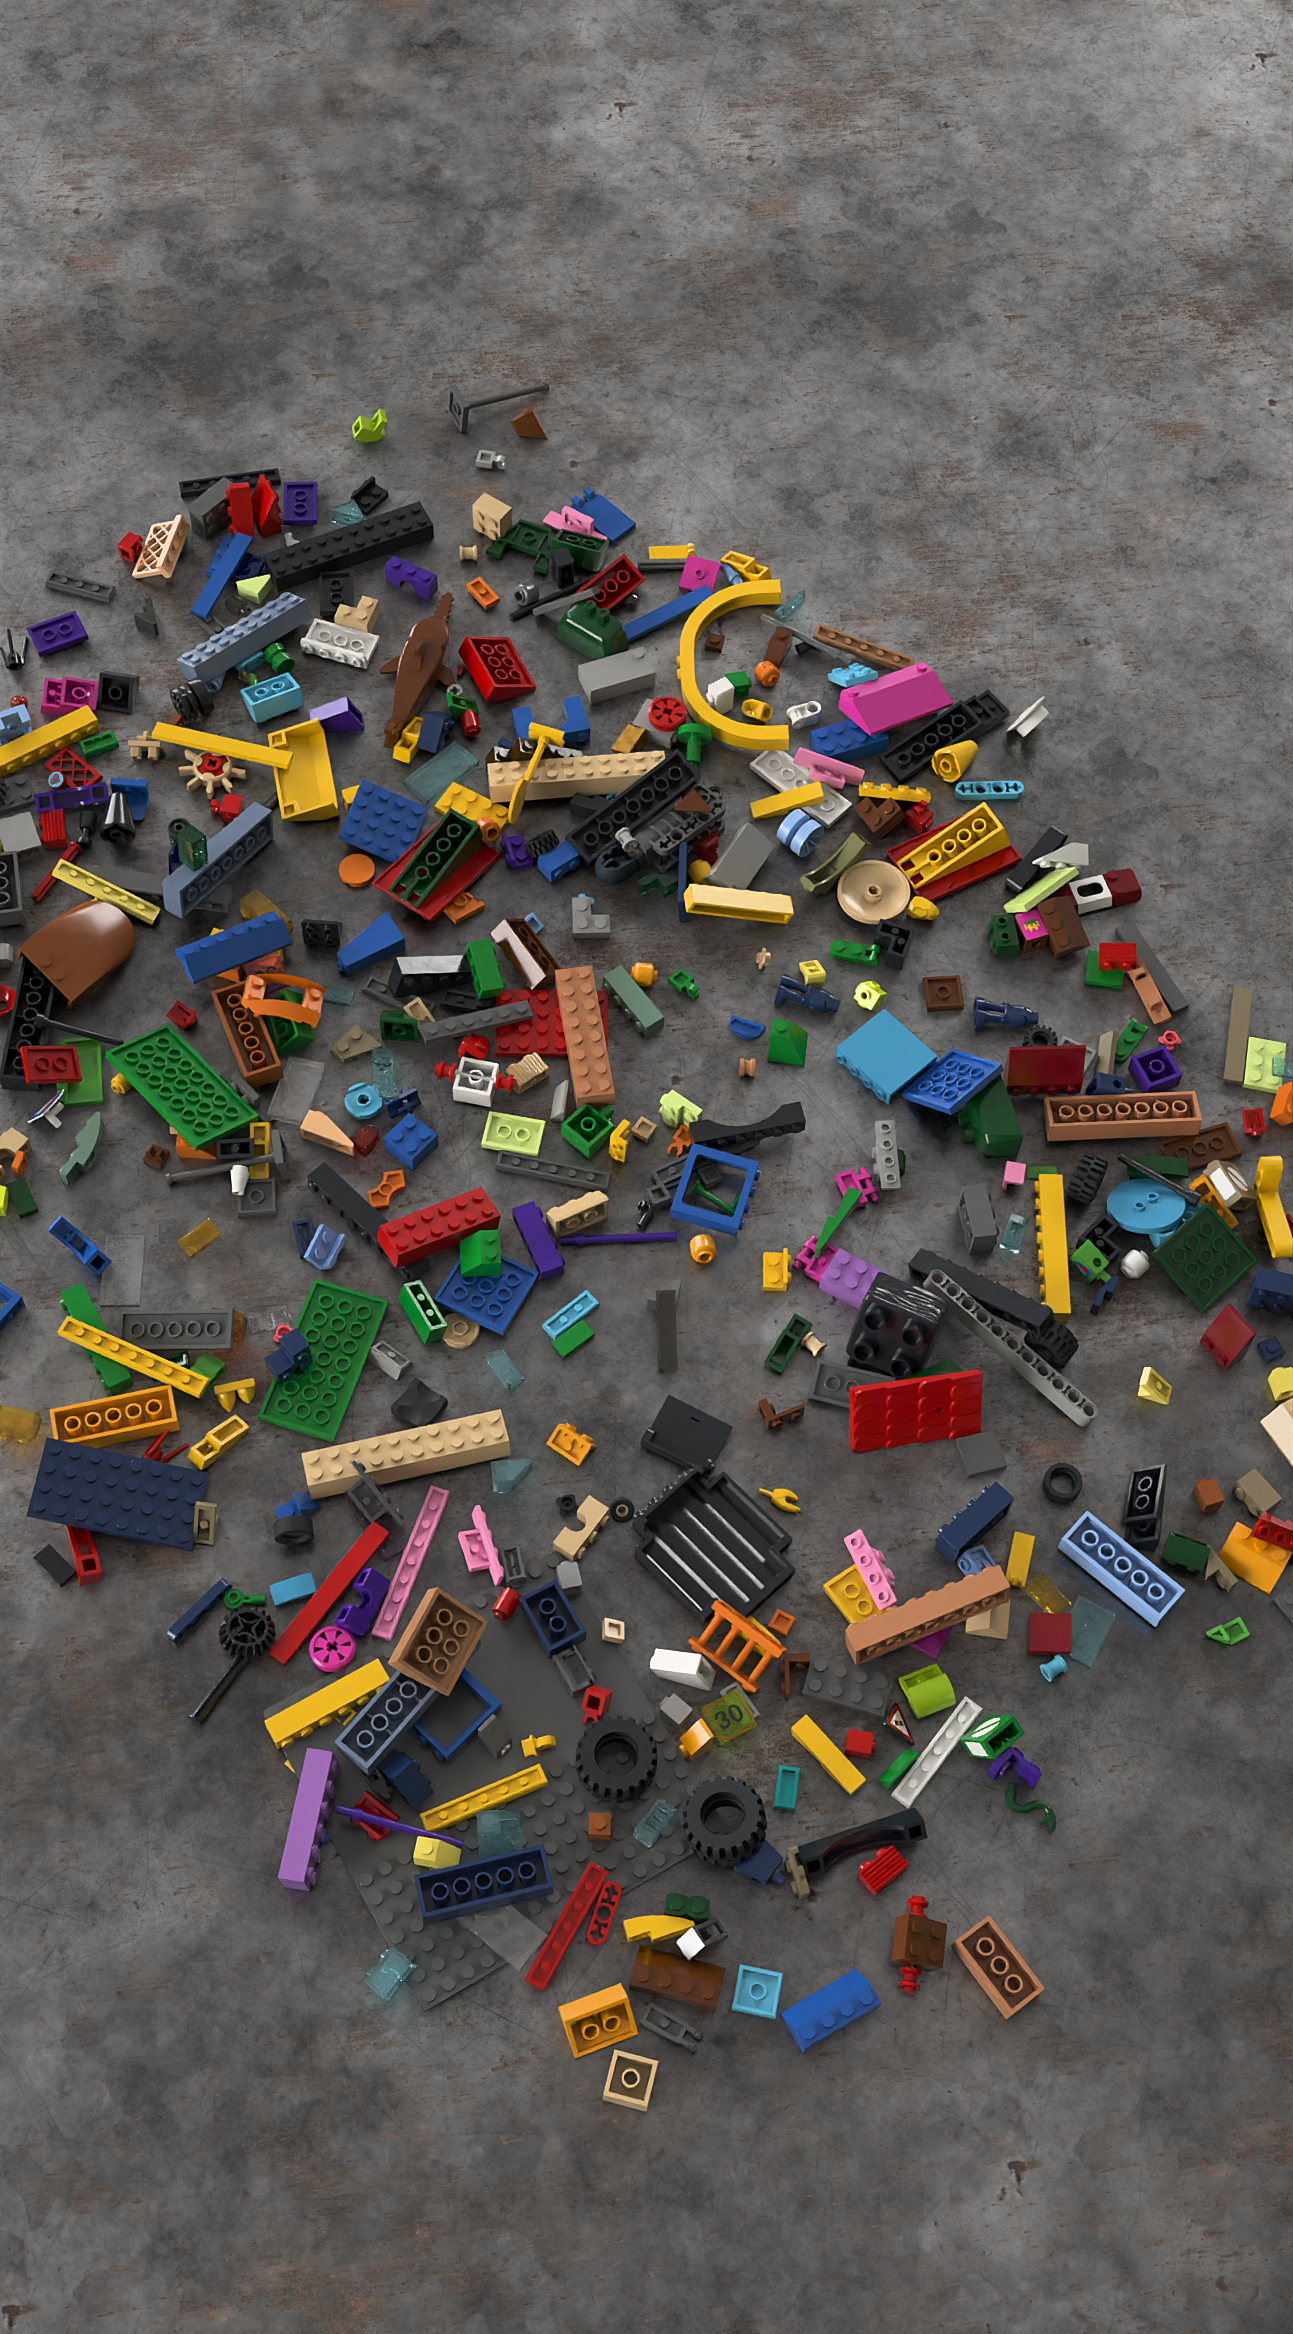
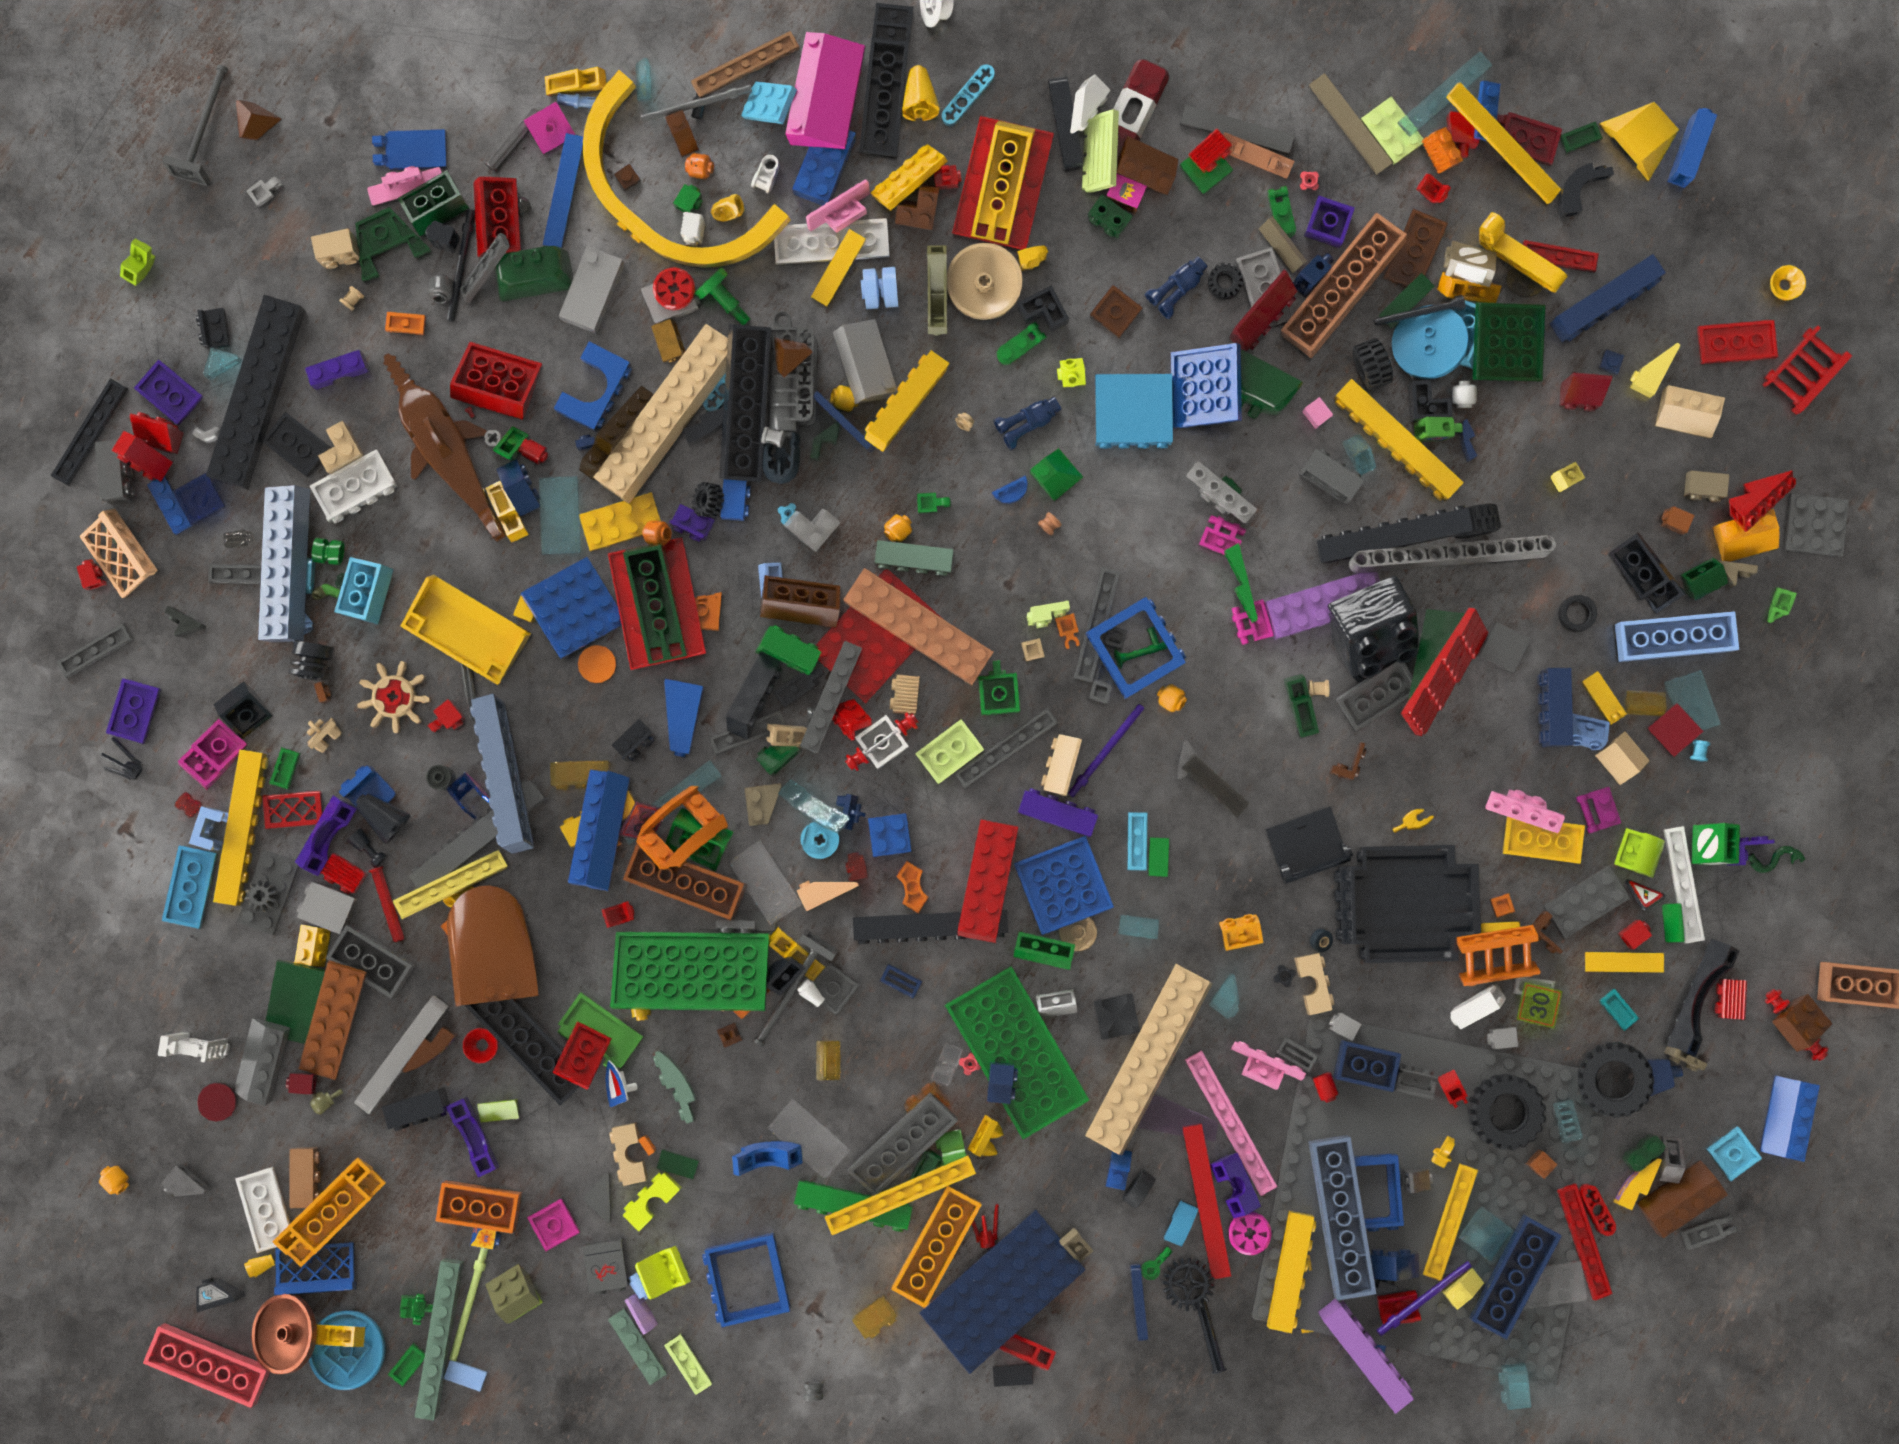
camera: 45 degrees left, 25 degrees up
black piece [33,1012,124,1046] -> none
tile [47,771,67,790] -> none
yellow tile [152,722,293,769] -> none
clear green brick [177,825,209,872] -> none
yellow slope [188,1414,250,1471] -> none
blue tile [191,532,253,619] -> none
yellowish green slope [236,574,272,604] -> none
medium blue bracket [304,1224,347,1270] -> none
dark purple slope [309,697,365,733] -> none
dark grey bracket [345,1459,404,1527] -> none
medium nougat slope [388,1587,489,1696] -> none
green slope [459,1230,501,1277] -> none
yellow piece [508,722,565,824] -> none
light grey slope [550,1080,570,1122] -> none
light orange slope [558,1983,638,2059] -> none
tan plate [602,1618,625,1644] -> none
tan brick [603,2049,658,2112] -> none
yellow bracket [609,1119,631,1162] -> none
black arm [637,1200,653,1230] -> none
yellow hinge [648,543,695,559] -> none
light orange slope [678,1718,714,1762] -> none
black arch [688,1101,806,1148] -> none
clear red slope [692,827,720,866] -> none
yellow bracket [763,1248,791,1291] -> none
light yellow slope [799,960,826,988] -> none
nougat brick [845,1565,1010,1666] -> none
bright green window [1026,1166,1057,1179] -> none

